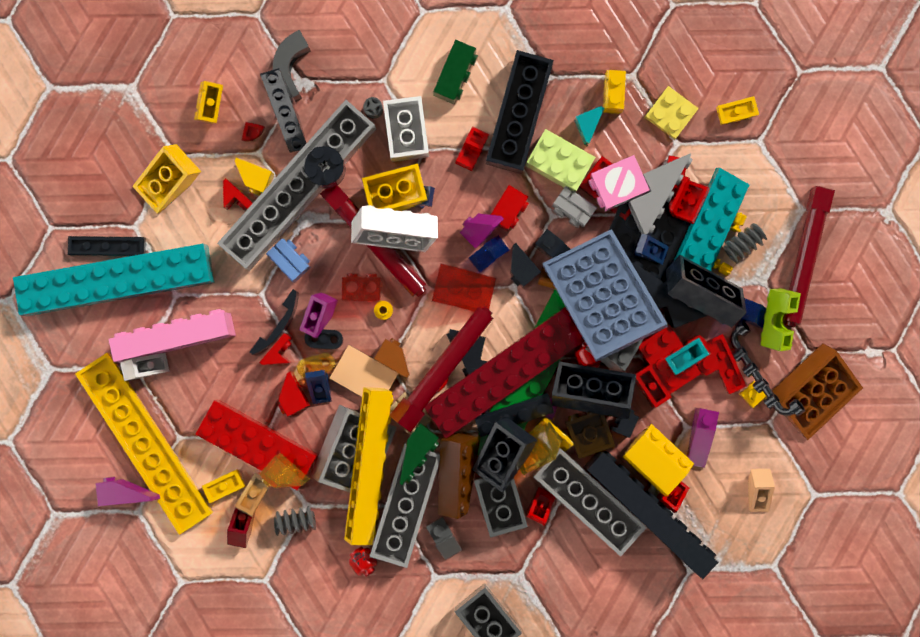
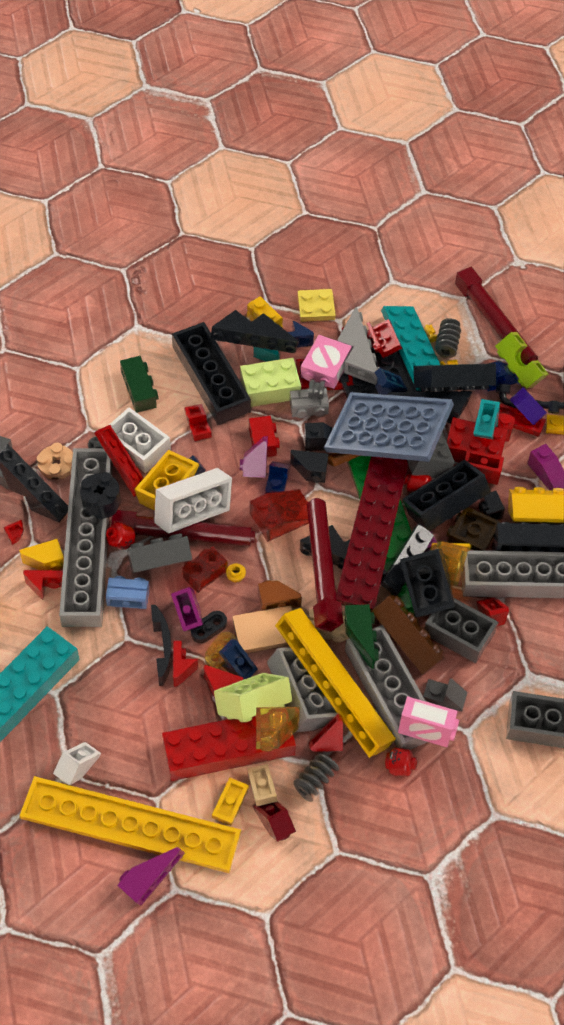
camera: 45 degrees left, 30 degrees down
bright pink brick [109,309,236,362] -> none
yellow plate [716,96,759,125] -> none
none -> light nougat plate [37,443,73,479]
none -> red tile [94,425,144,497]
none -> red head [106,522,135,550]
none -> dark grey brick [127,533,192,573]
none -> black slope [210,310,298,353]
none -> yellowish green brick [214,673,292,722]
none -> dark blue slope [288,321,314,348]
none -> dark grey wheel [308,379,325,399]
none -> red slope [309,713,343,752]
none -> bright pink brick [398,696,459,747]
none -> dark purple slope [510,387,547,425]

